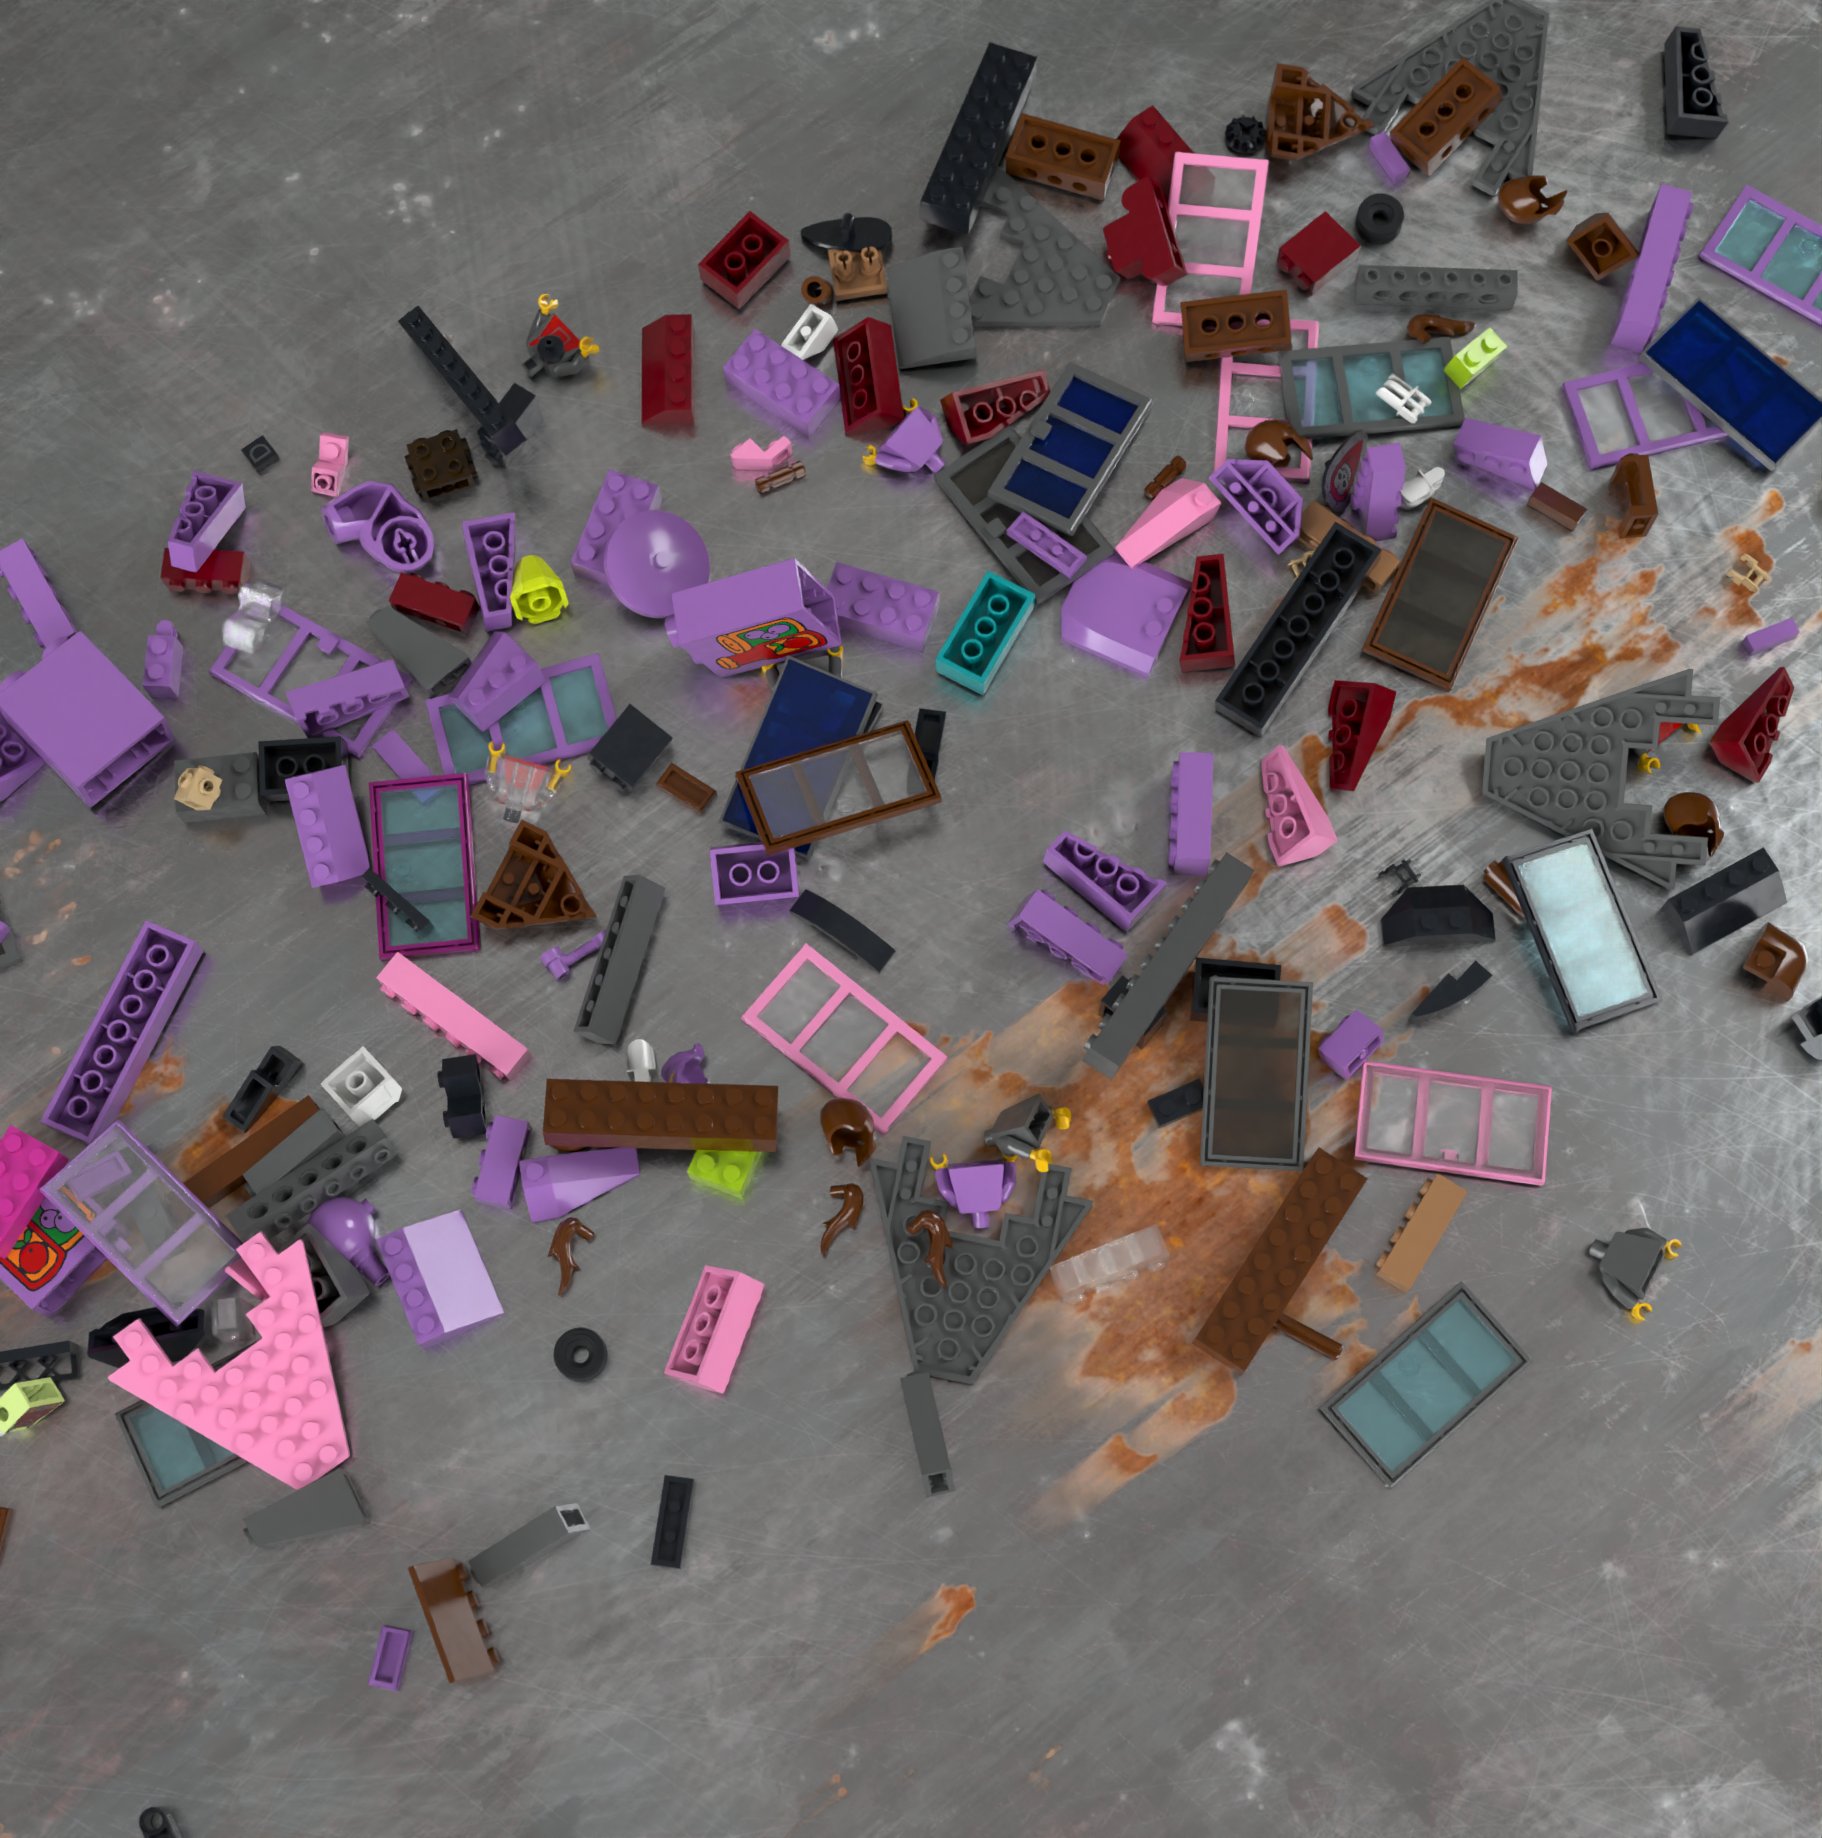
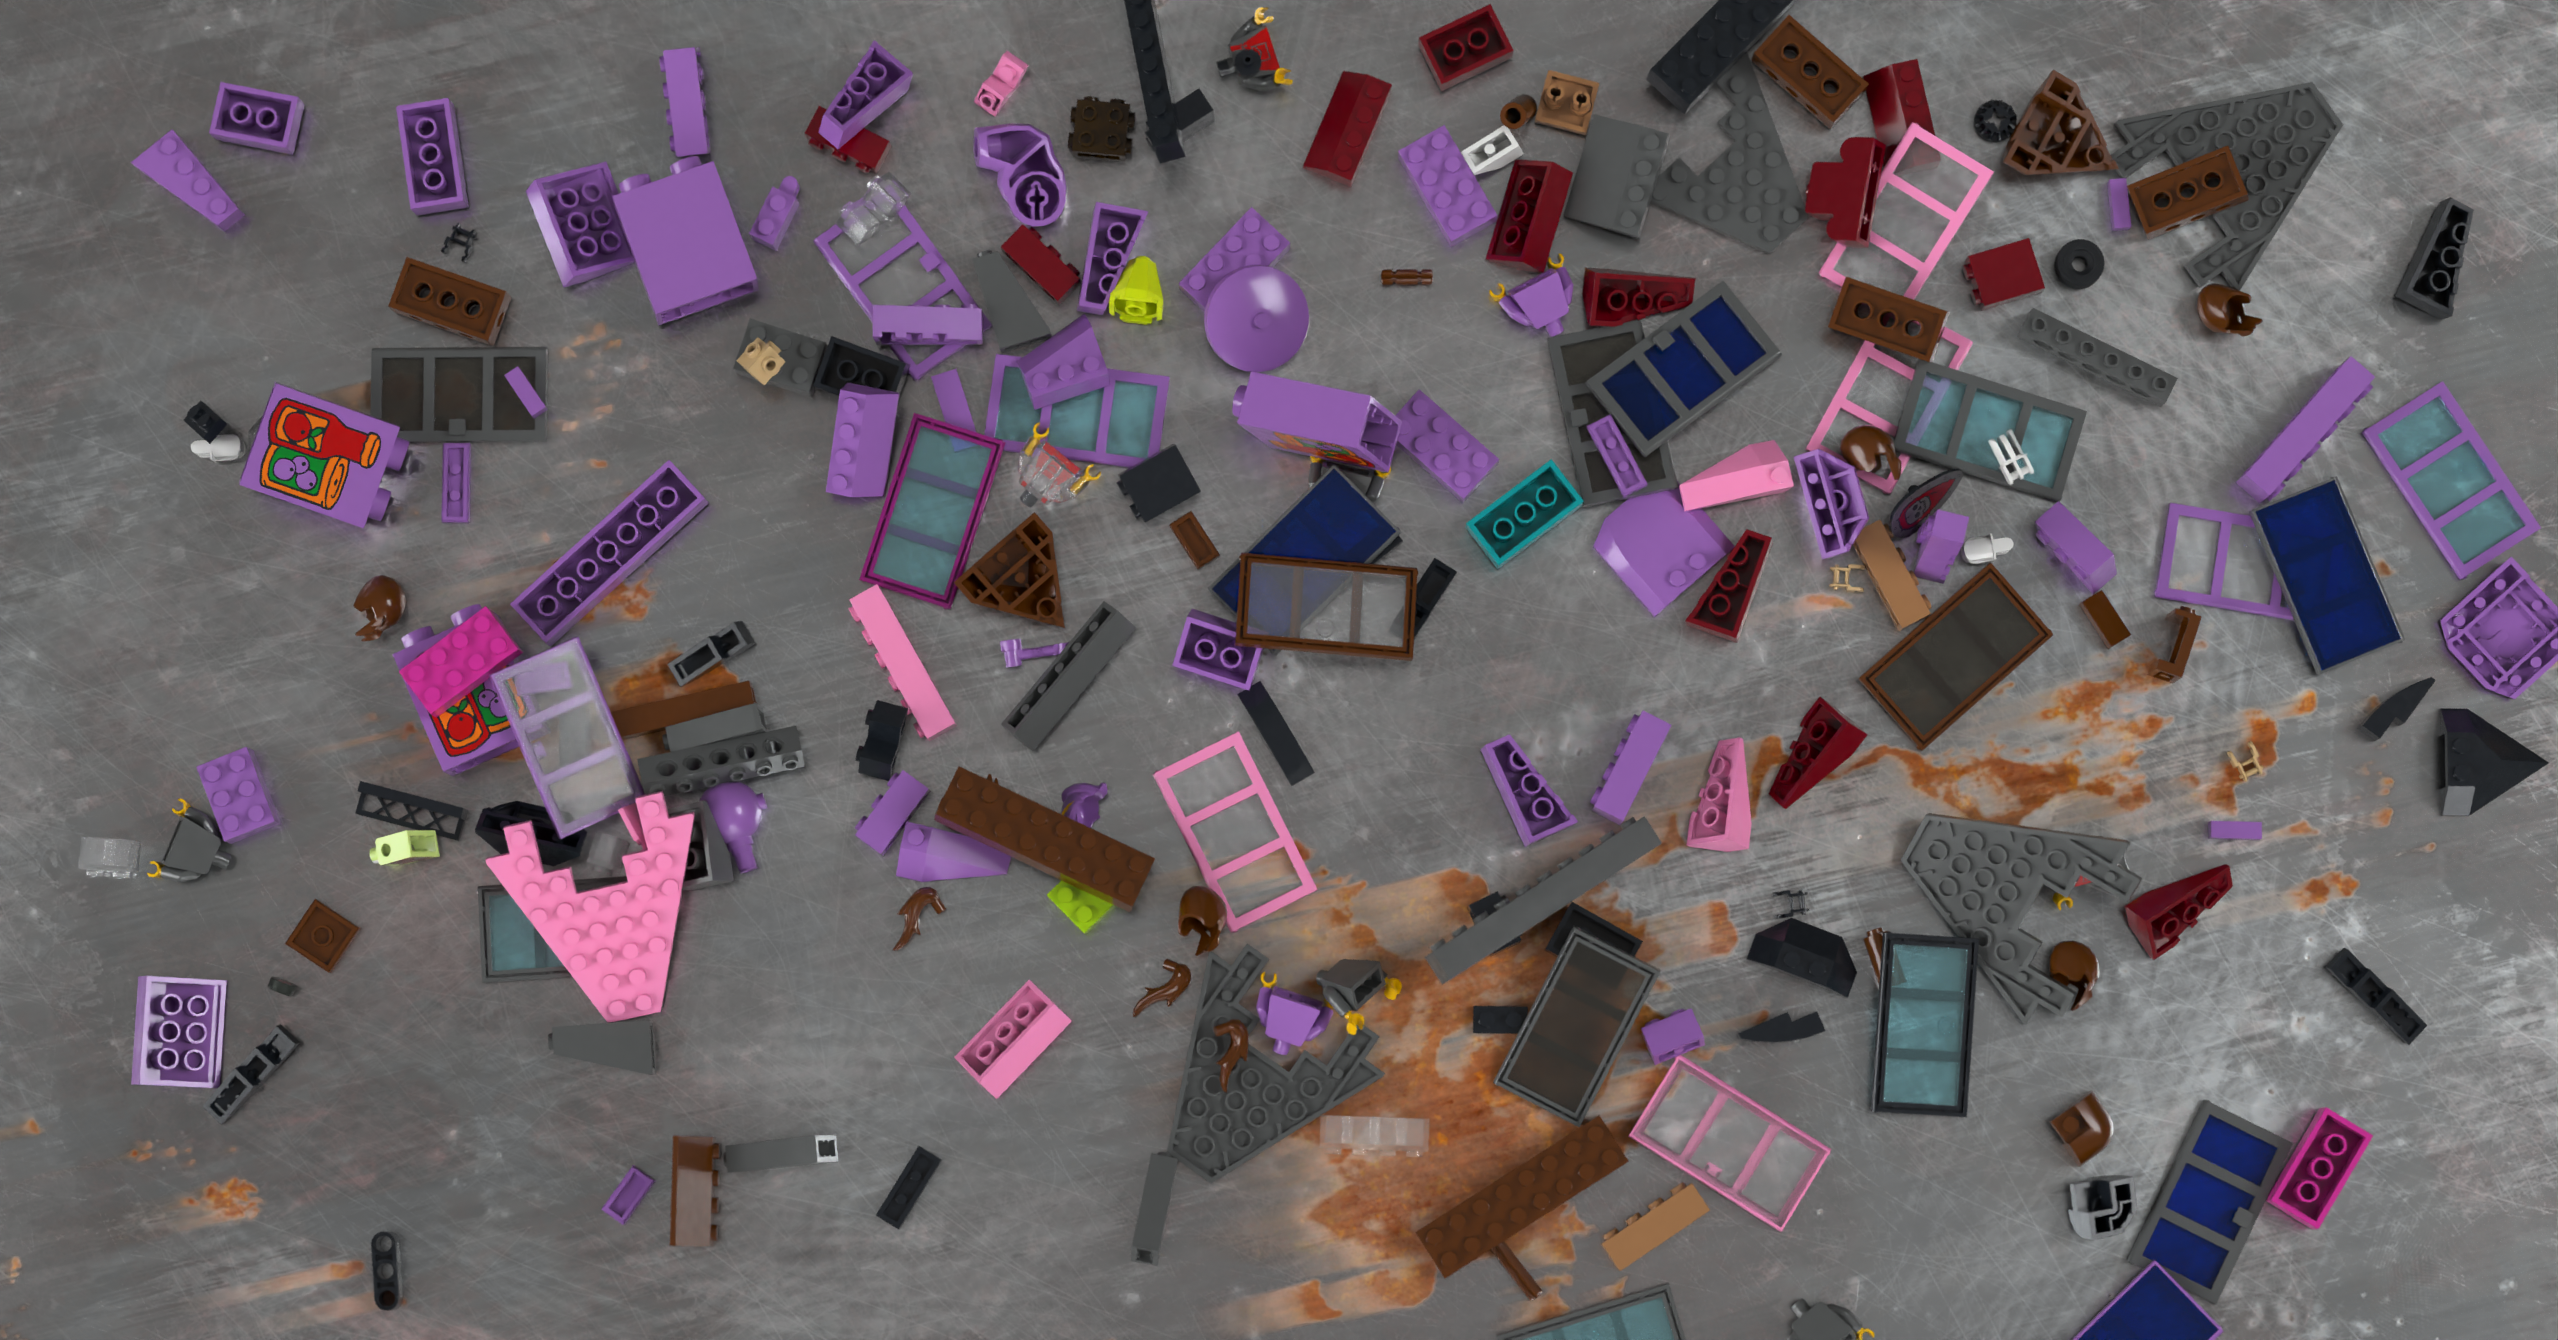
camera: 25 degrees right, 10 degrees up
black tile [241,435,279,472] -> none
white slope [320,1046,402,1127] -> none
black plate [362,868,435,936] -> none
slope [376,1209,505,1350] -> none
black tyre [553,1327,608,1382] -> none
white arm [626,1039,658,1082] -> none
bright pink slope [730,436,793,471] -> none
black shield [800,213,892,253] -> none
medium lavender wedge [1007,889,1128,985] -> none
reddish brown axle [1144,455,1187,500] -> none
black brick [1215,522,1382,737] -> none
reddish brown piece [1407,314,1476,344] -> none
lime brick [1443,327,1508,389] -> none
reddish brown slope [1566,213,1640,281] -> none
black slope [1661,847,1787,956] -> none

